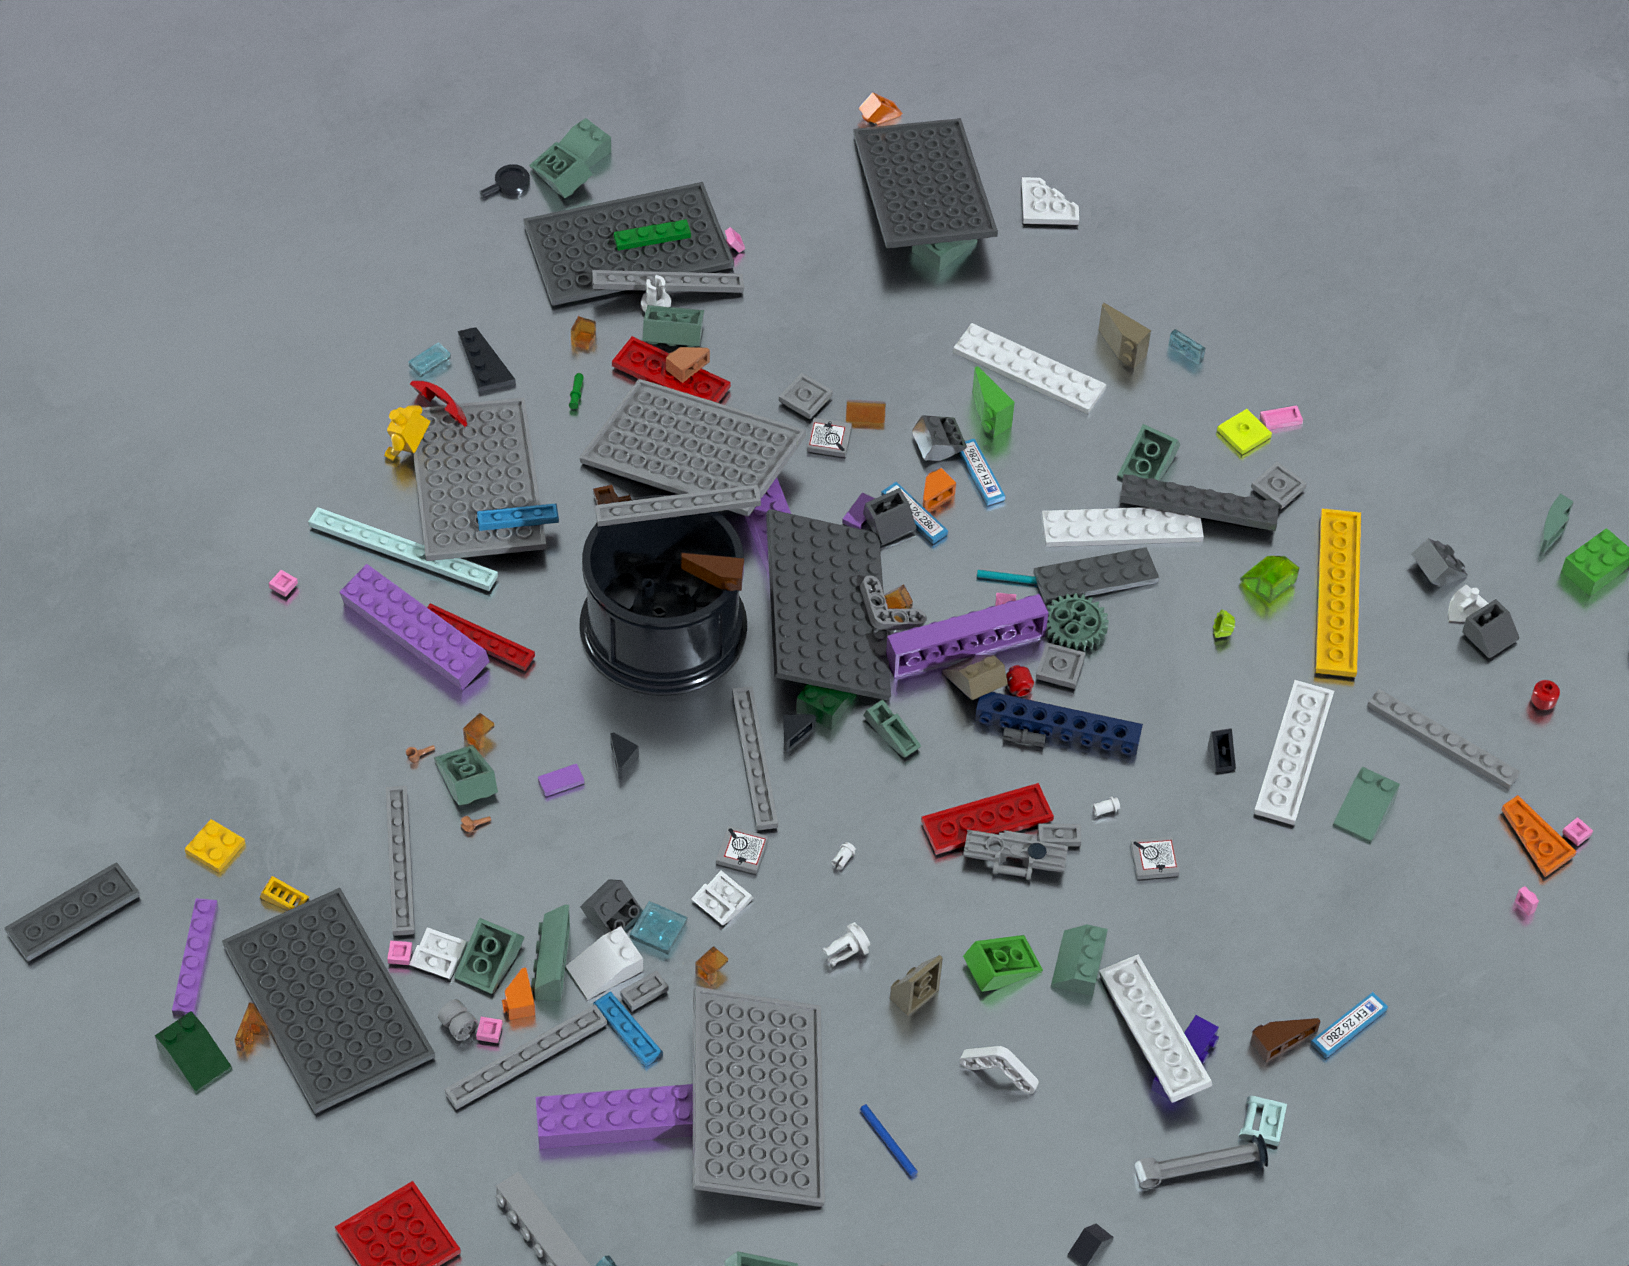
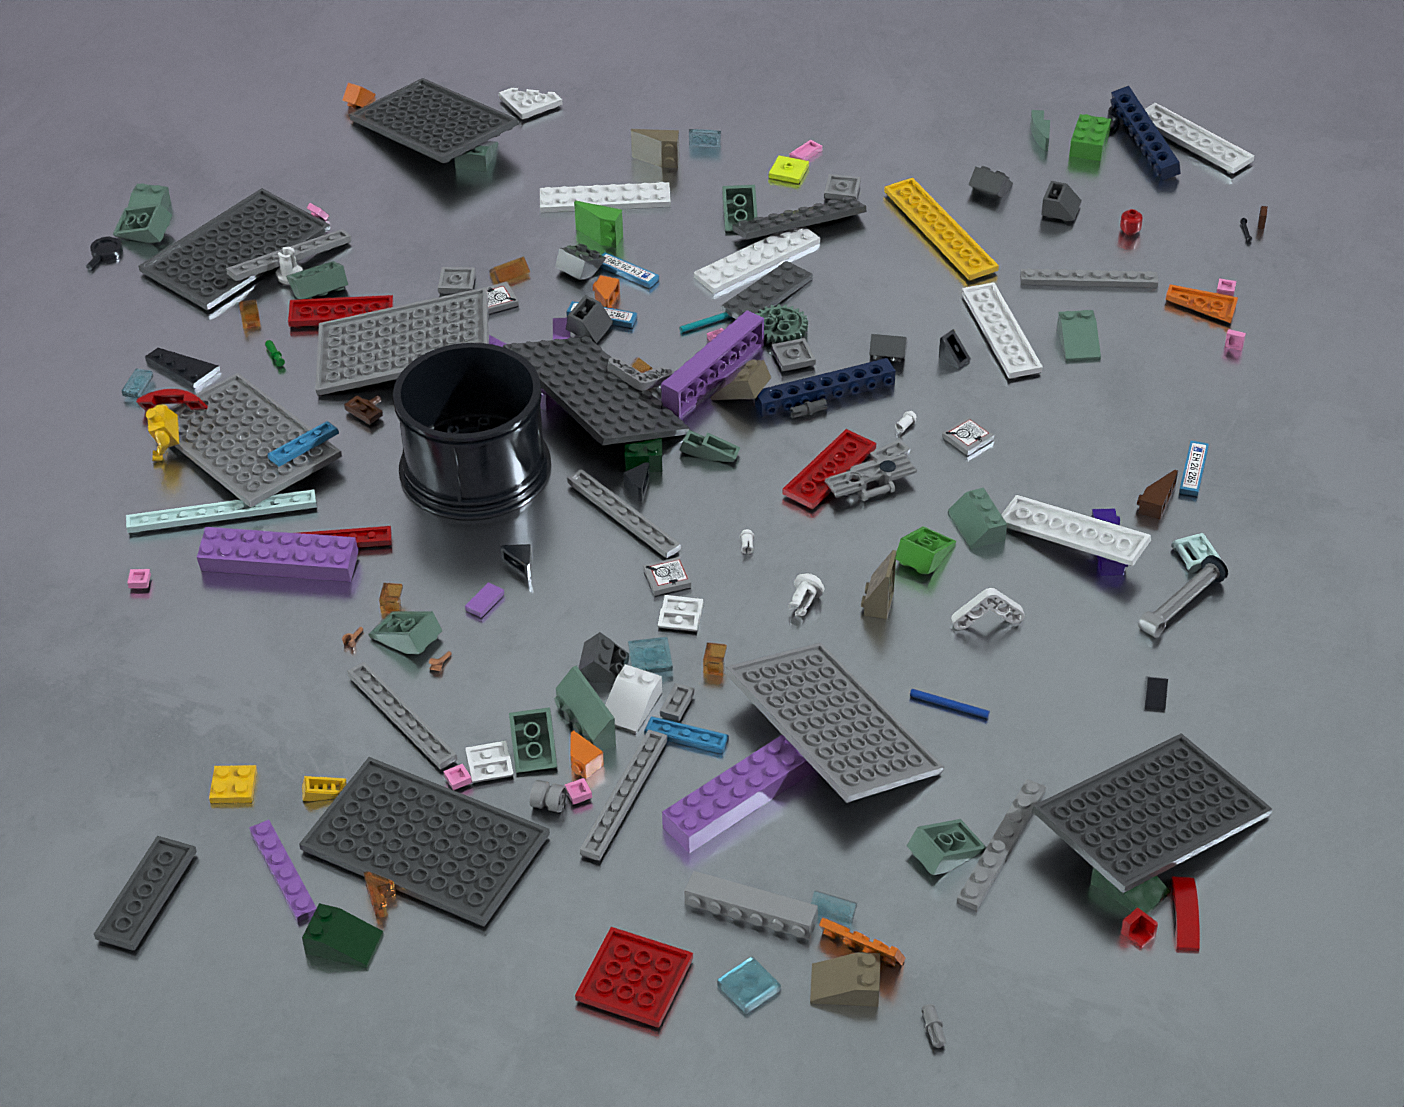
camera: 30 degrees left, 10 degrees down
light grey plate [595,485,761,527] -> none
green plate [614,219,691,251] -> none
nougat slope [666,347,710,383] -> none
reddish brown slope [681,553,744,591] -> none
red head [1006,665,1034,697] -> none
lime piece [1213,609,1236,638] -> none
clear neon green slope [1240,556,1300,604] -> none
white shield [1448,584,1489,623] -> none
none -> dark grey slope [869,334,908,362]

